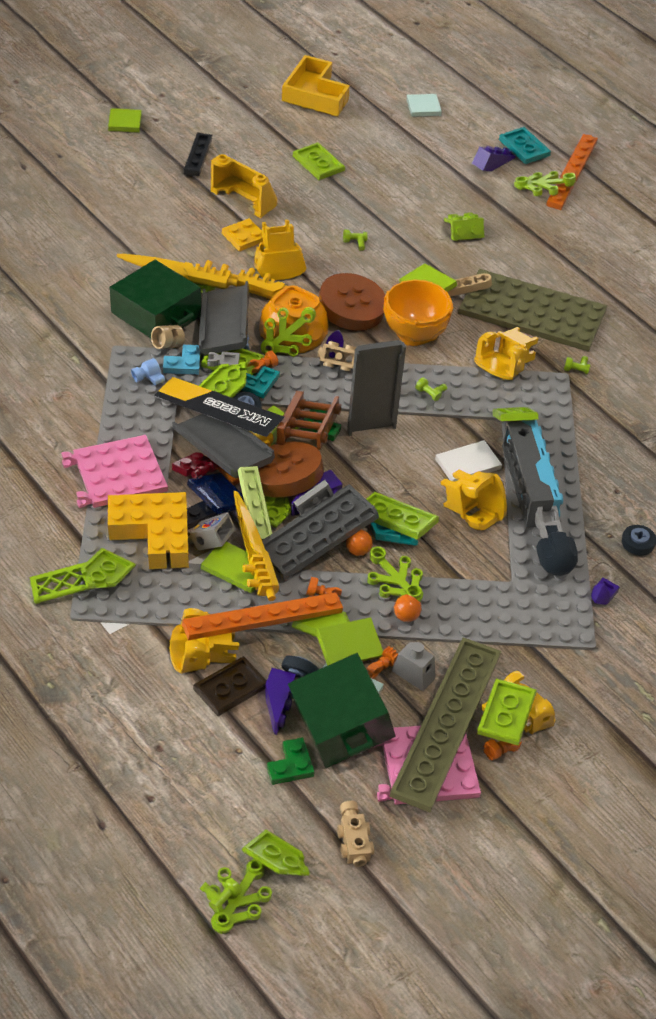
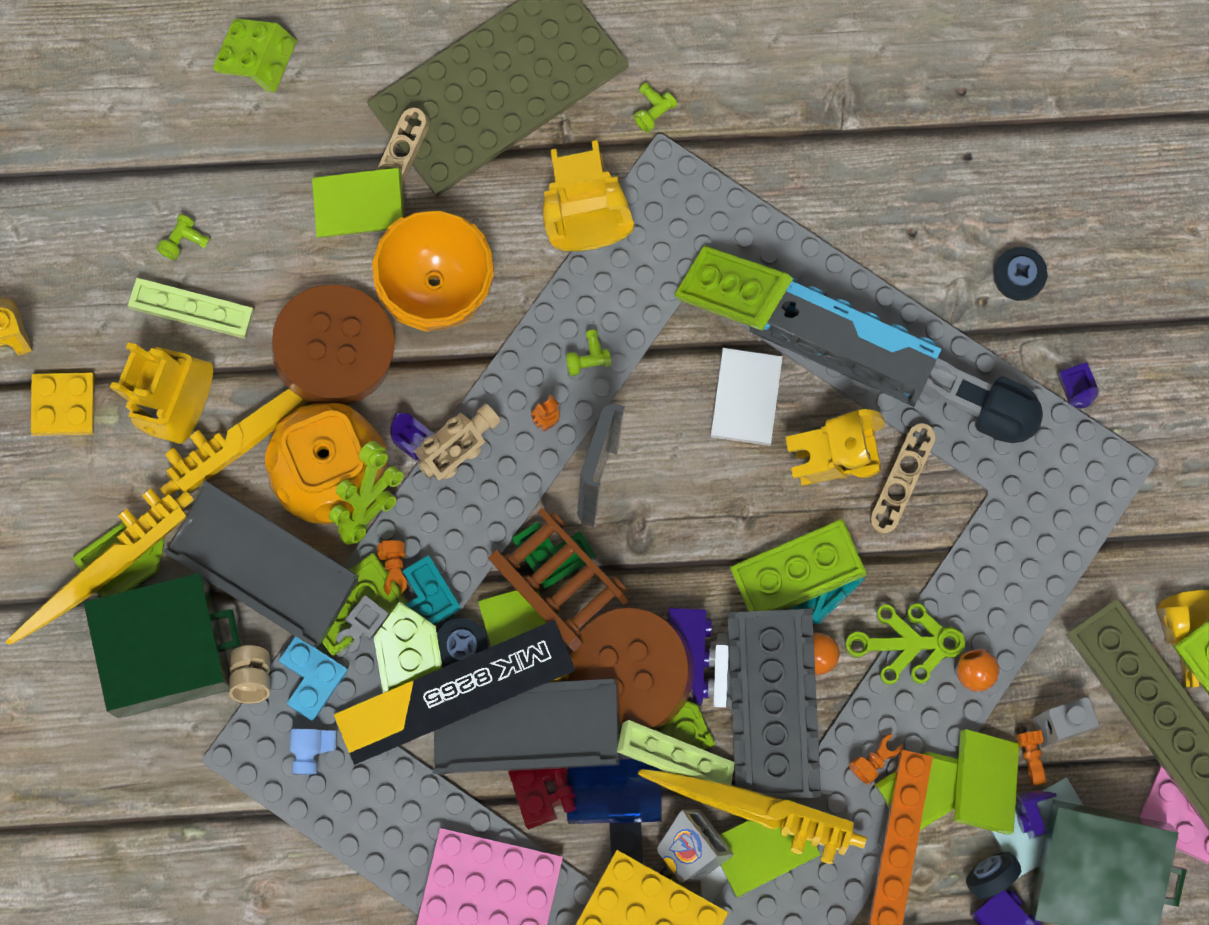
camera: 60 degrees left, 30 degrees up
none -> yellowish green plate [128,278,254,339]
none -> tan beam [870,423,936,535]

